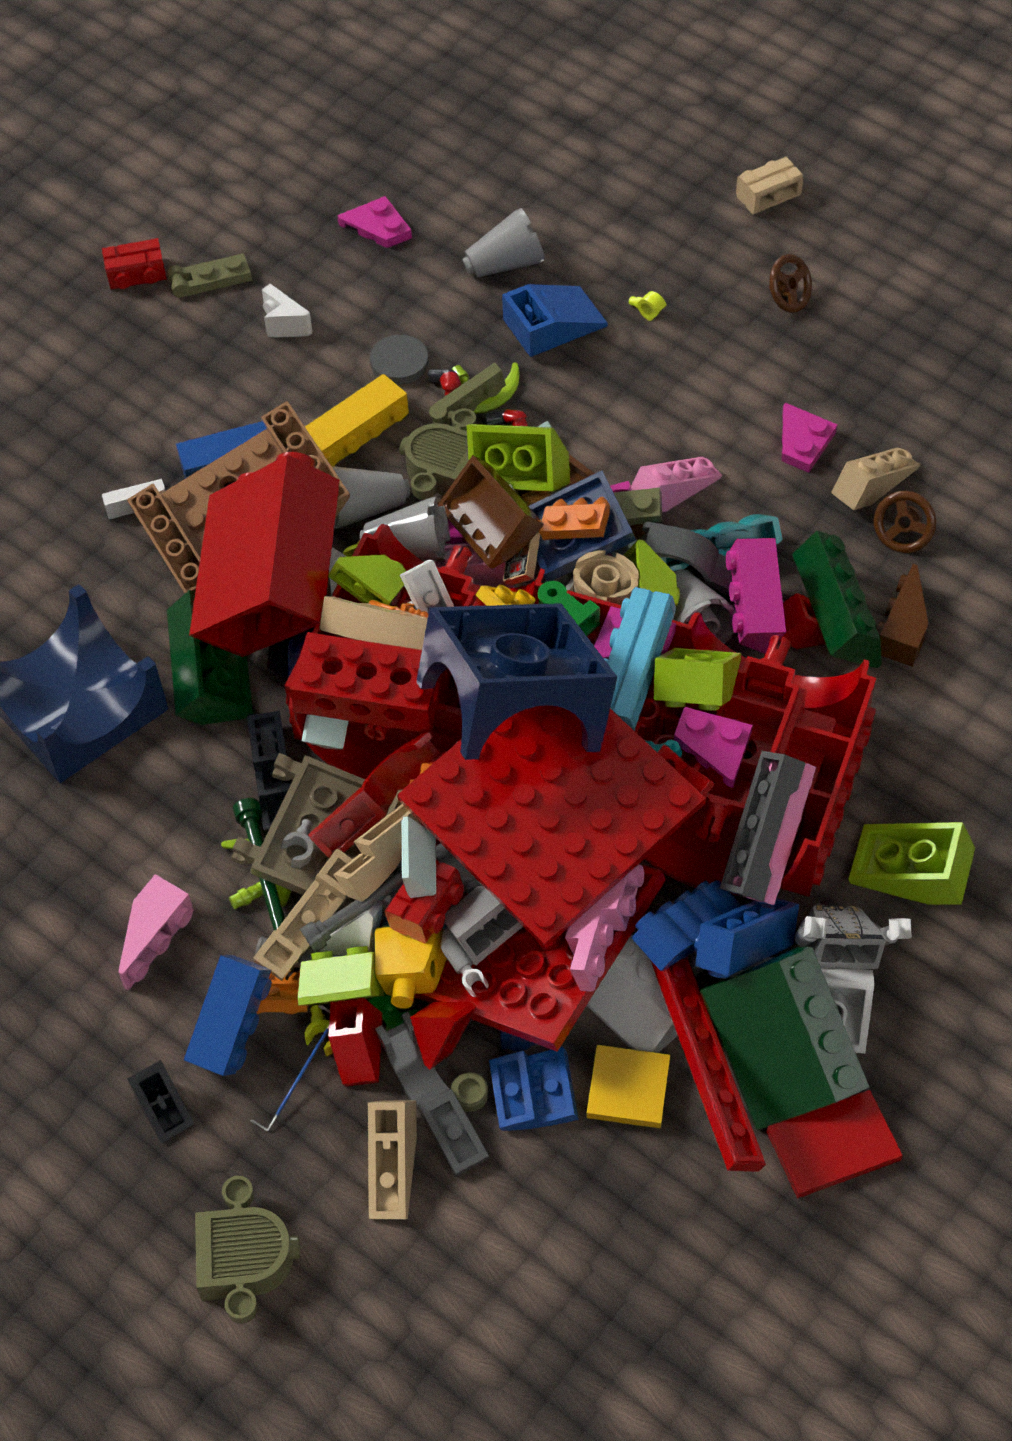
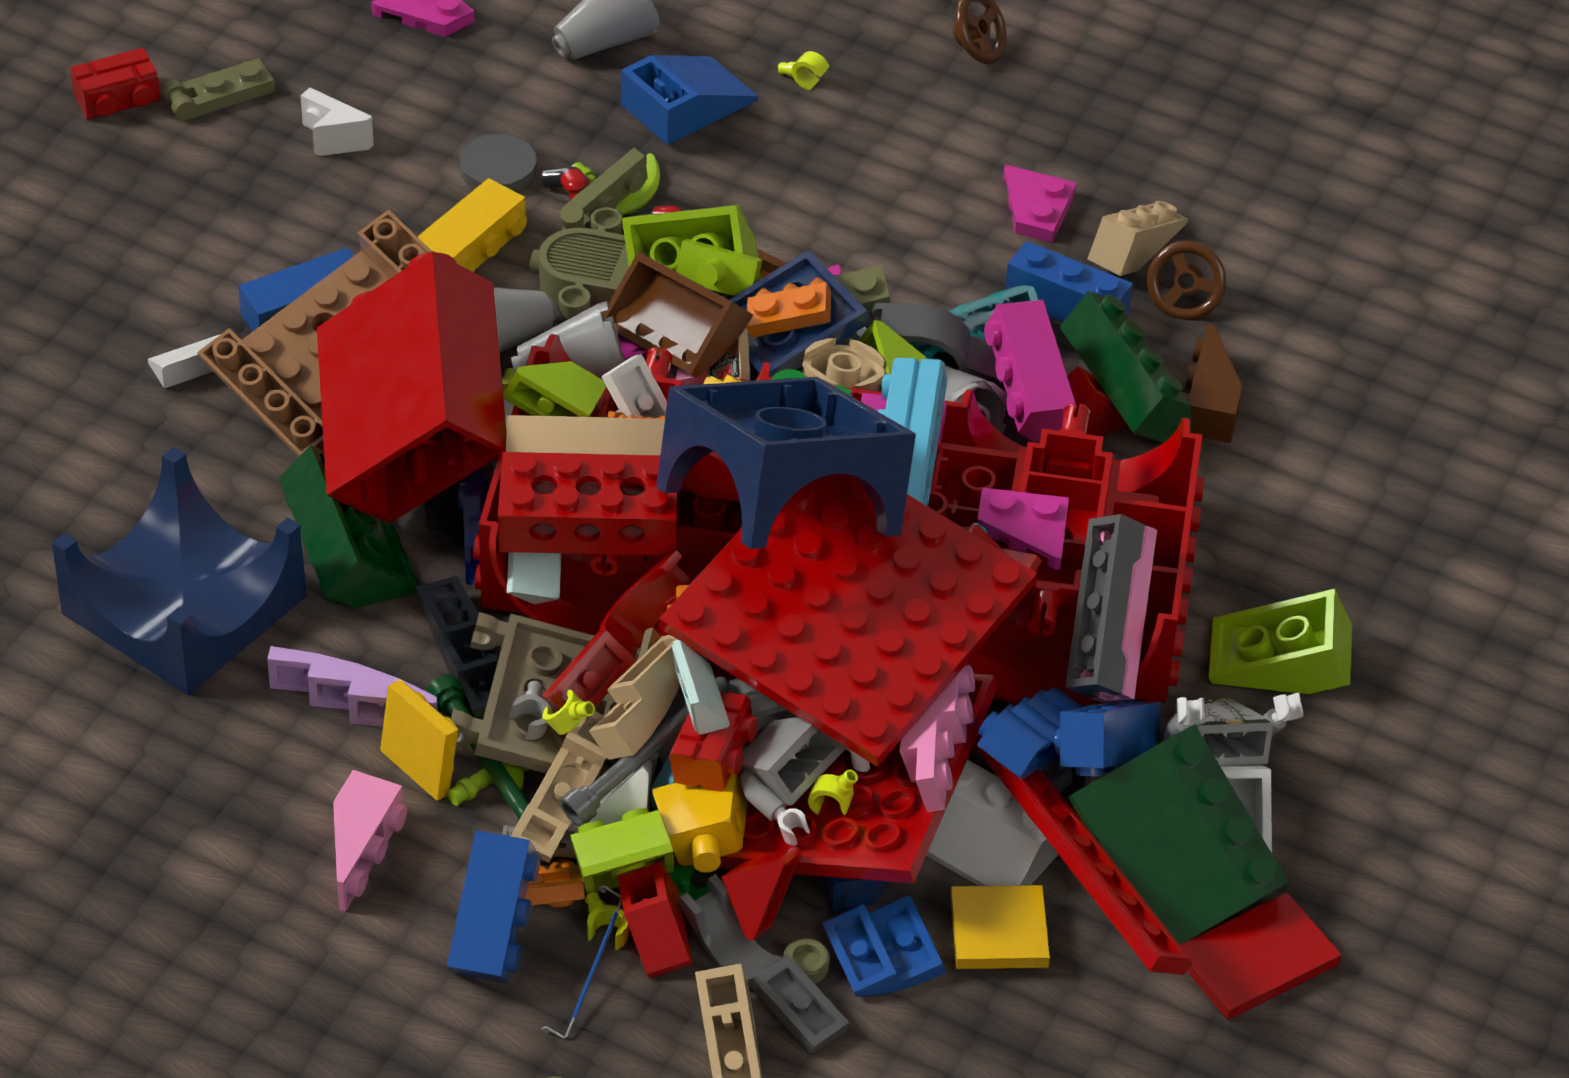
camera: 15 degrees left, 10 degrees down
black slope [127,1060,194,1143] -> none
bright pink slope [631,456,722,512] -> none
lime slope [654,648,741,710] -> none
none -> lavender slope [267,646,438,727]
none -> yellow tile [380,679,459,801]
none -> neon yellow piece [542,689,595,735]
none -> lime tile [676,239,763,296]
none -> neon yellow piece [808,770,858,815]
none -> blue brick [1005,241,1133,322]

